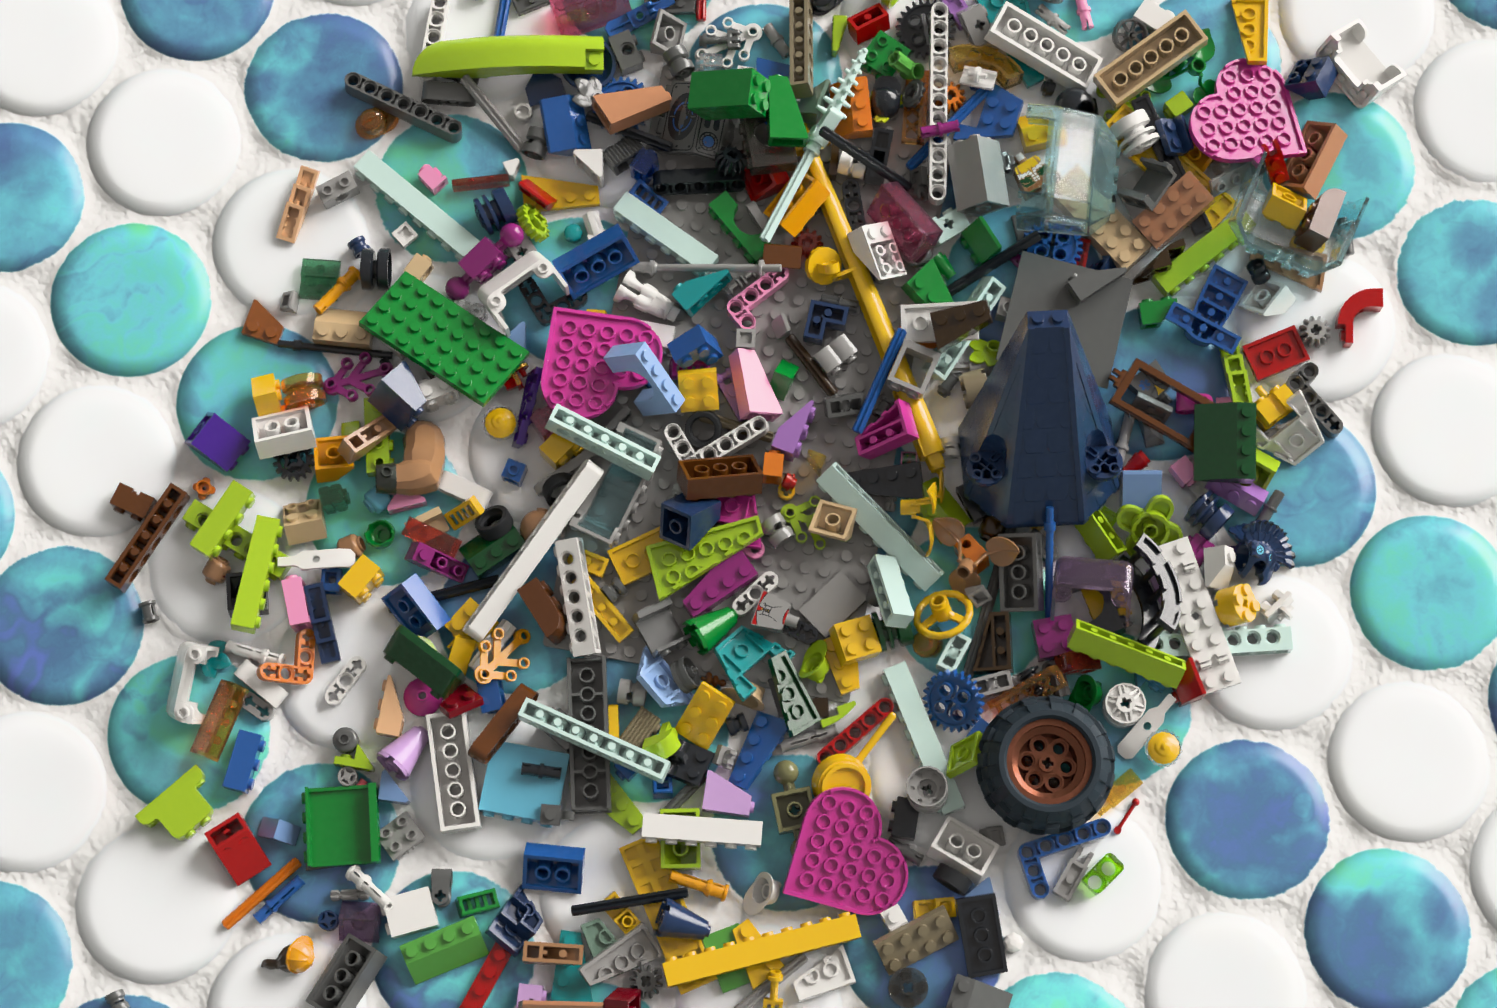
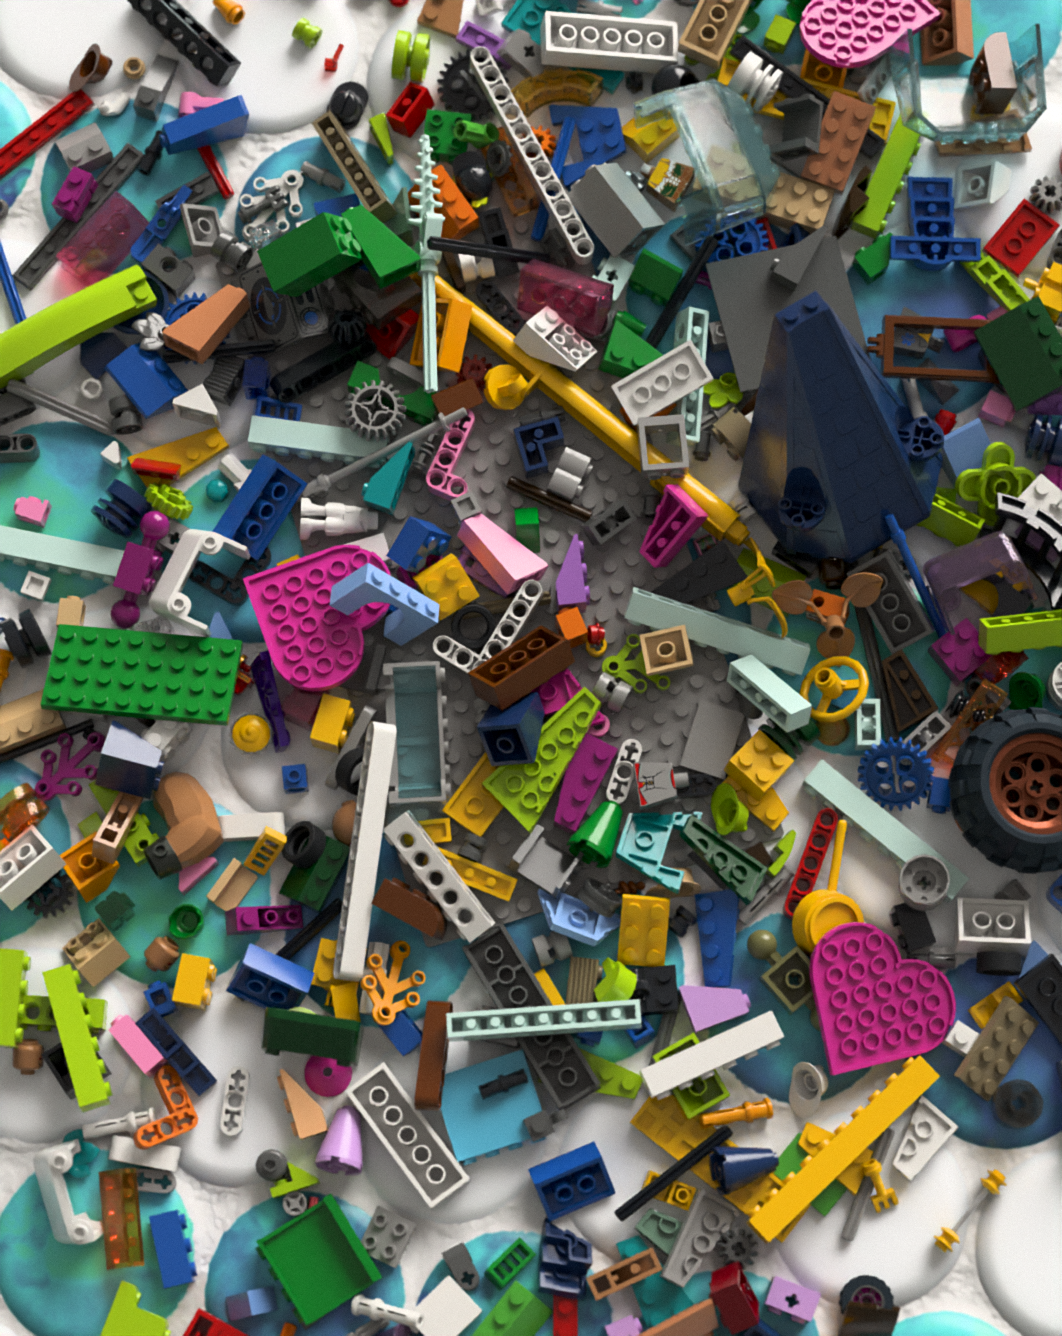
camera: 30 degrees left, 0 degrees up
white piece [277,548,355,571] -> none
medium azure head [363,486,393,514] -> none
medium blue slope [378,770,411,805] -> none
clear red tile [401,516,462,558] -> none
dark red wing [439,683,484,719] -> none
clear red tile [452,174,510,192] -> none
light aqua brick [545,404,661,481] -> none
light grey tile [712,744,737,770] -> none
light grey slope [771,313,791,339] -> none
clear yellow slope [807,449,826,477] -> none
blue axle [852,328,907,434] -> none
magenta pin [920,120,960,139] -> none
dark brown wedge [930,299,993,354] -> none
lime tile [946,731,983,779] -> none
white hips [959,65,998,91] -> none
light grey slope [964,584,993,609] -> none
dark grey plate [1130,391,1173,424] -> none
dark blue bracket [1155,114,1194,156] -> none
black wheel [1246,258,1271,285] -> none
red hinge [1261,138,1290,185] -> none
yellow slope [1262,182,1307,230] -> none
none -> light grey gear [344,380,406,442]

